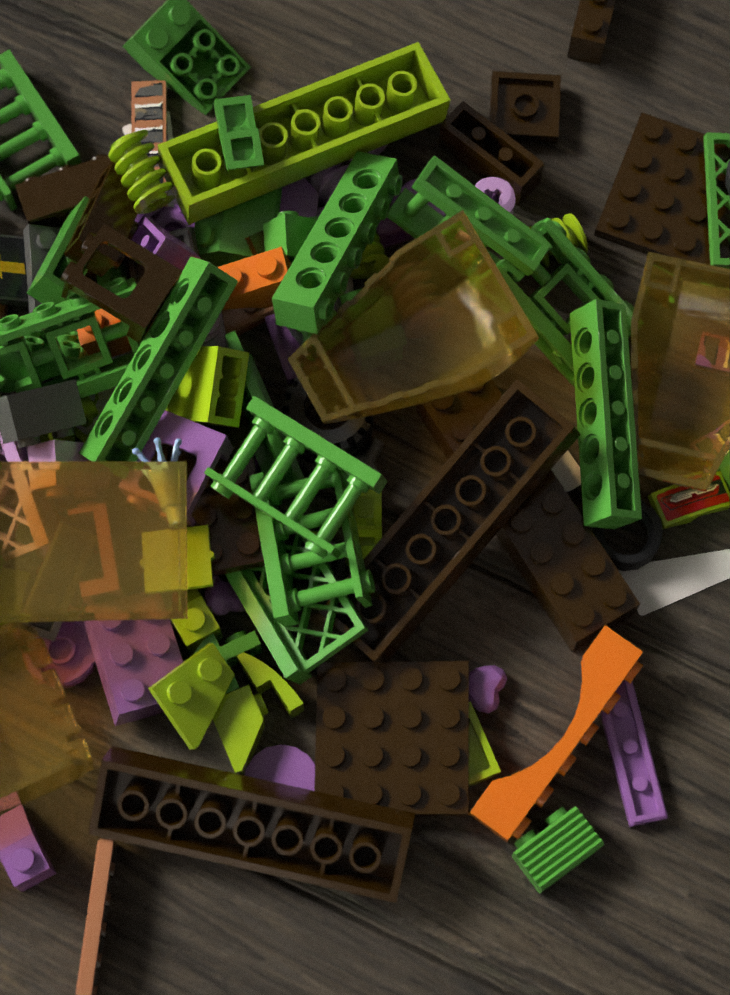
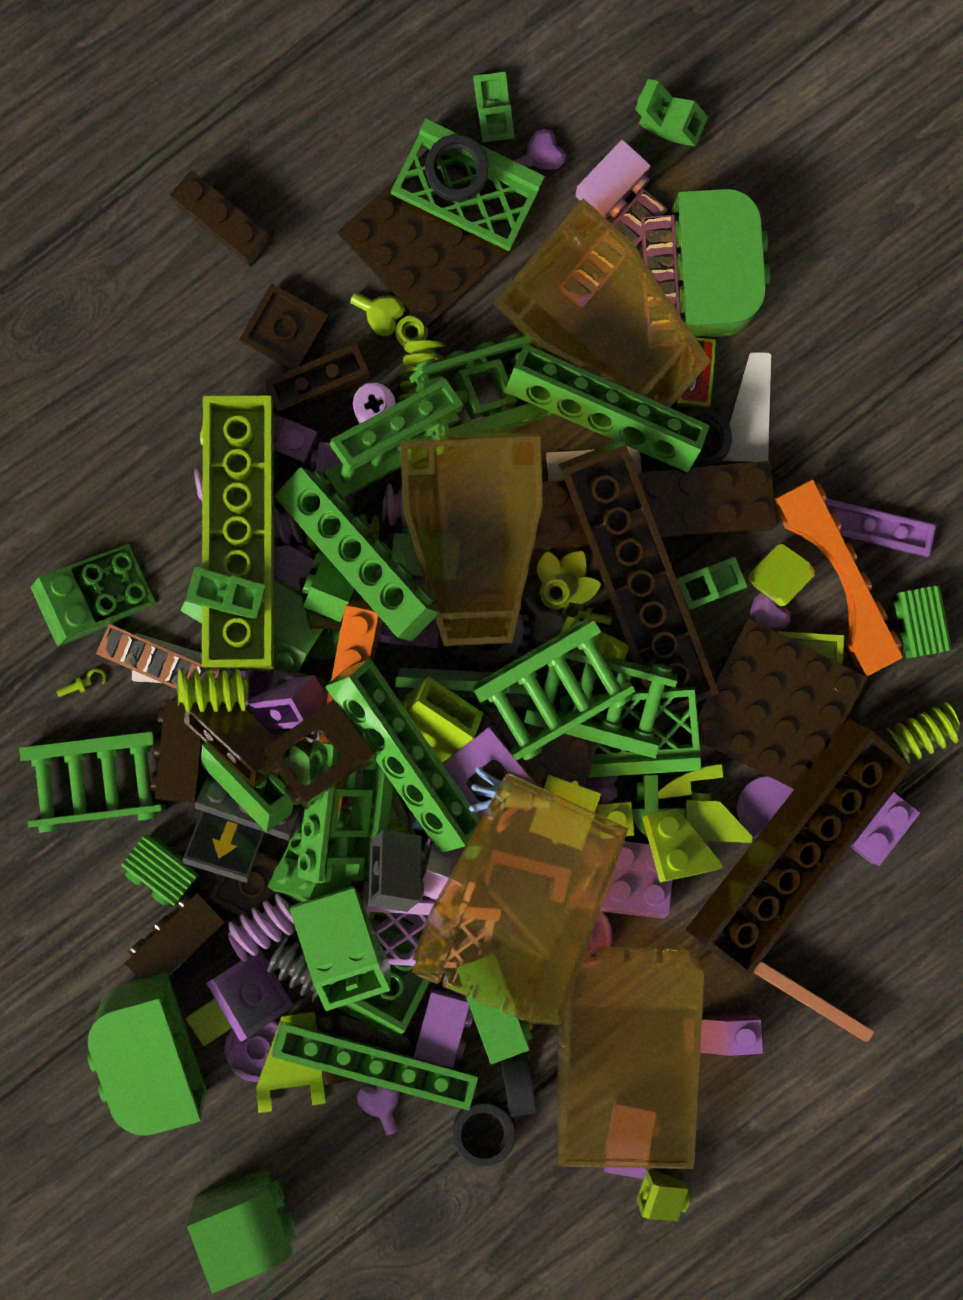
camera: 65 degrees left, 15 degrees up
none -> lime hand [56,668,107,697]
none -> medium lavender slope [274,415,320,468]
none -> lime rock [350,292,406,337]
none -> lime plate [395,316,428,347]
none -> lime plate [537,551,601,609]
none -> lime hand [562,604,613,625]
none -> bright green brick [677,557,747,611]
none -> lime piece [749,544,815,606]
none -> medium lavender brick [850,792,920,866]
none -> lime piece [884,702,960,764]

